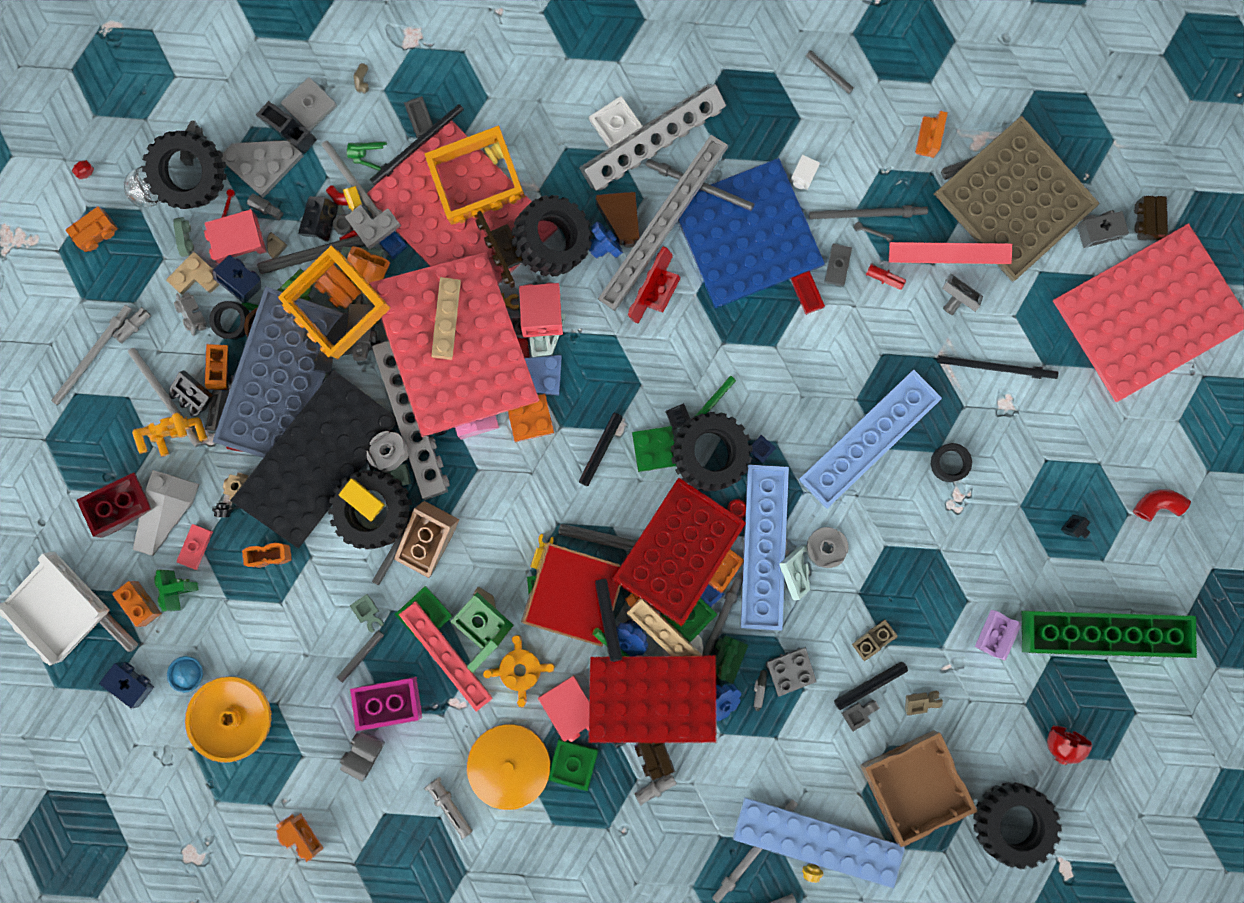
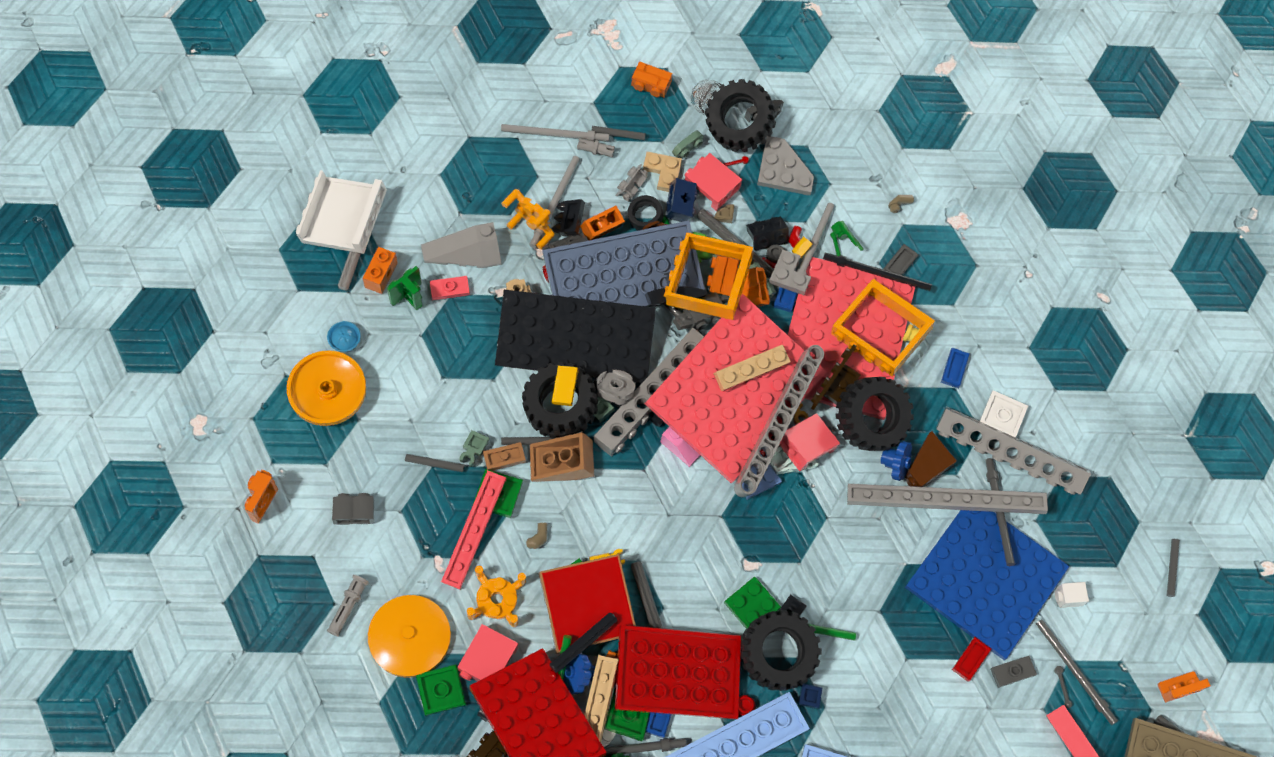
camera: 55 degrees right, 15 degrees down
red tile [72,160,94,180] -> none
dark red slope [77,472,152,538] -> none
dark blue brick [99,662,154,709] -> none
black plate [212,503,233,517] -> none
orange brick [242,543,292,568] -> none
dark grey bar [247,193,283,221] -> none
black slope [256,101,317,154] -> none
light grey plate [281,77,337,131] -> none
dark pink brick [350,677,422,731] -> none
bracket [450,592,514,673] -> none
orange plate [508,394,554,442] -> none
black axle [579,412,623,486] -> none
red bracket [628,246,681,324] -> none
orange plate [709,549,744,593] -> none
axle [866,263,906,290] -> none
none -> medium nougat plate [483,442,526,471]
none -> dark grey bar [591,126,646,140]
none -> light grey beam [734,345,824,497]
none -> blue tile [940,348,970,389]

